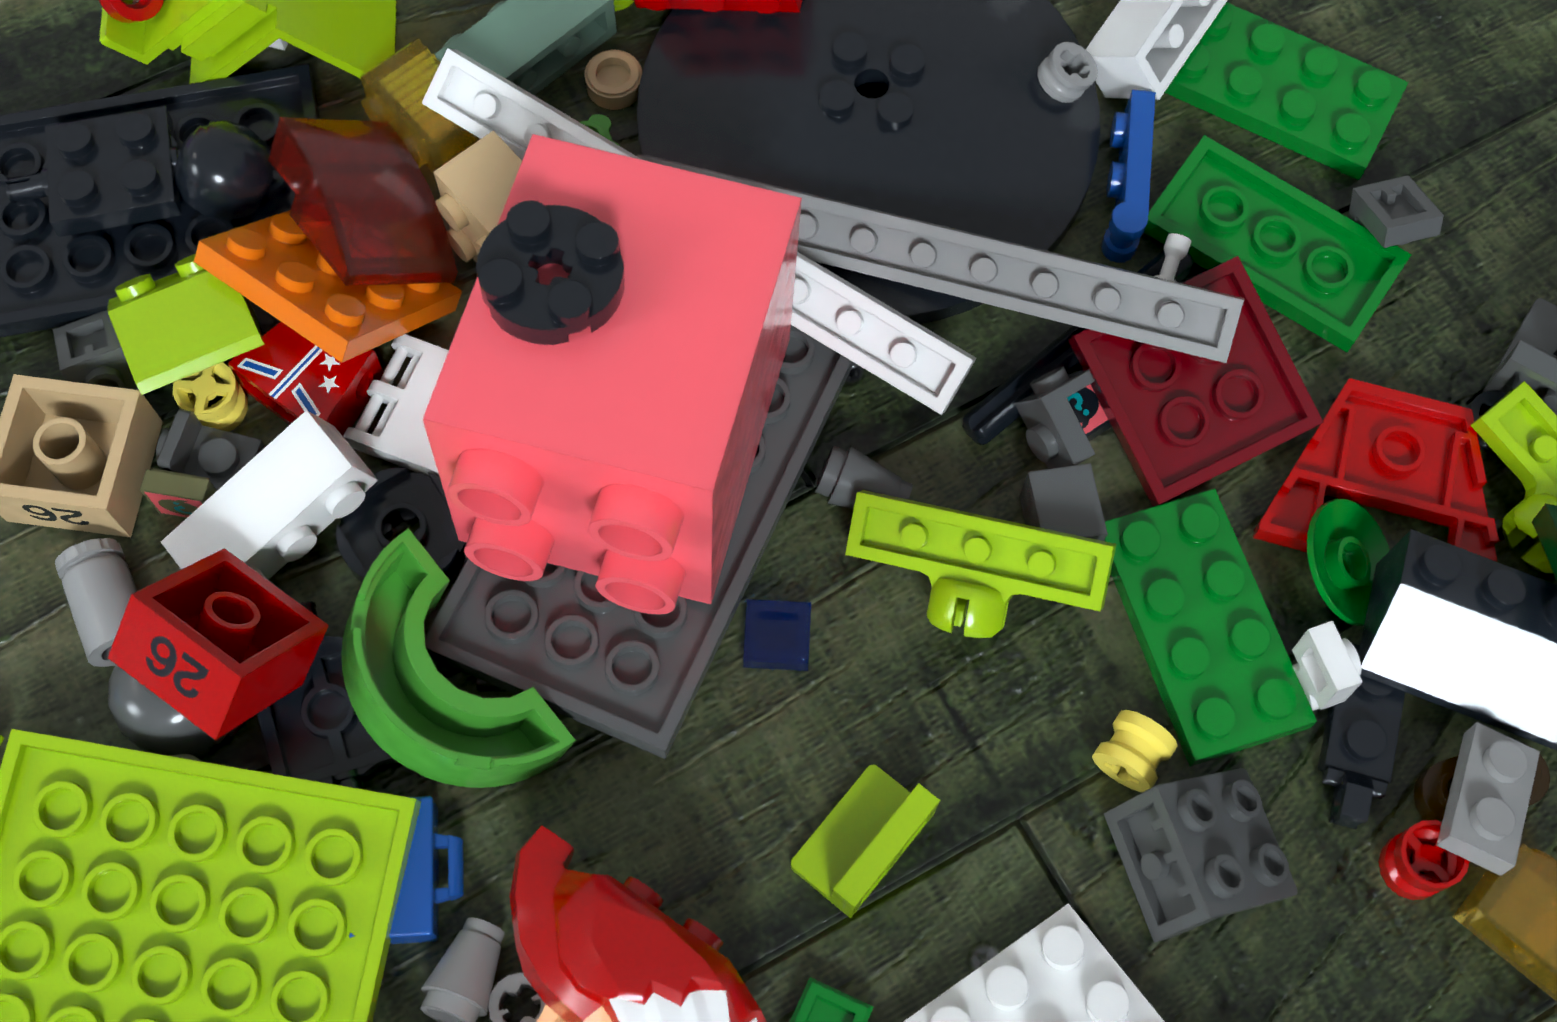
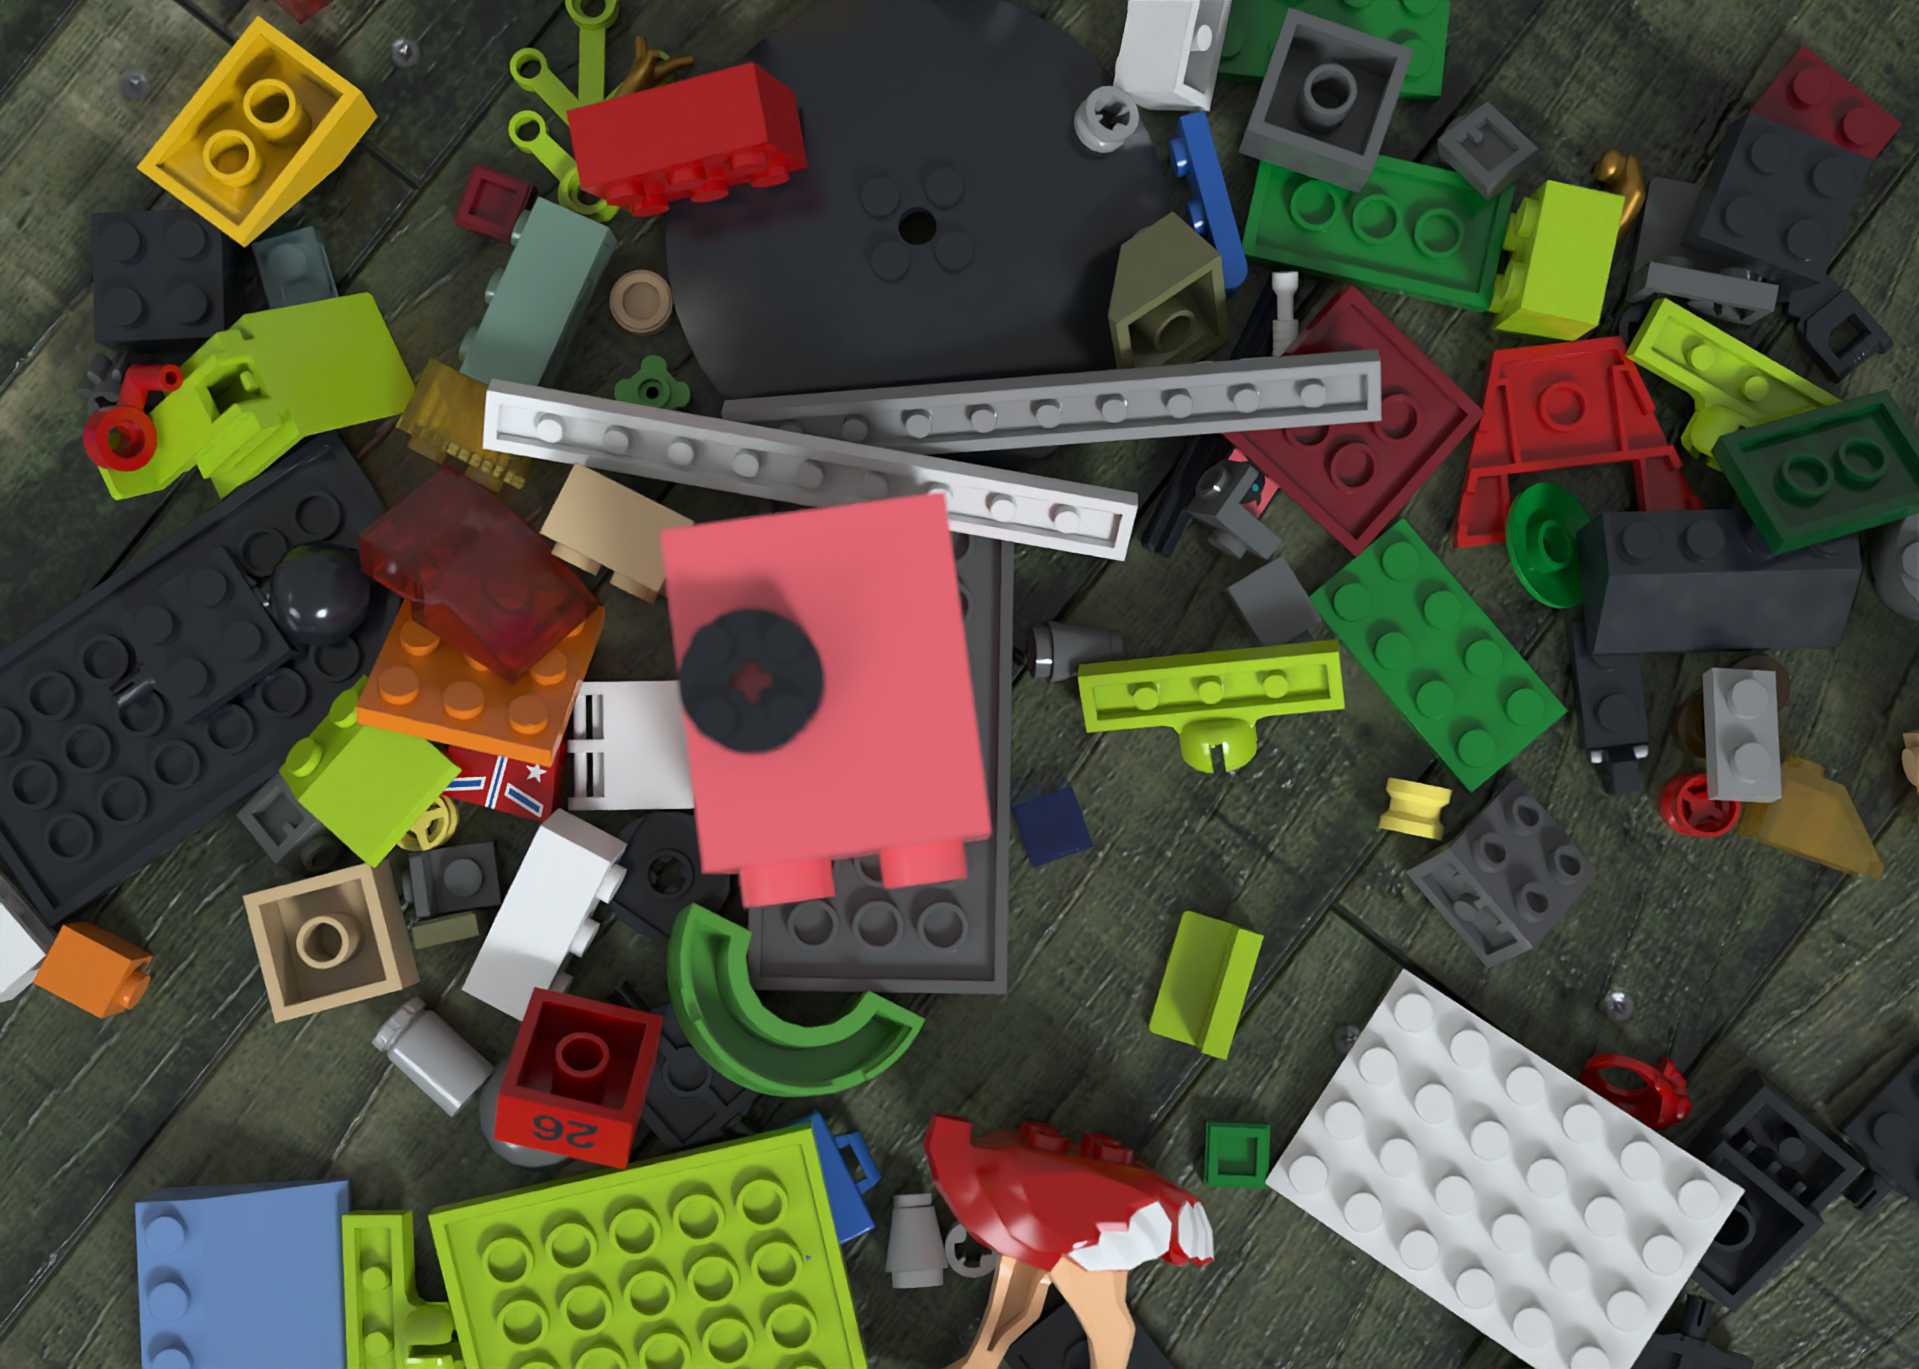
camera: 25 degrees left, 20 degrees up
white plate [1292,621,1362,711] -> none
none -> olive slope [1108,212,1230,370]
none -> dark grey brick [1238,7,1414,193]
none -> lime brick [1486,180,1625,344]
none -> pearl gold arm [1594,148,1646,245]

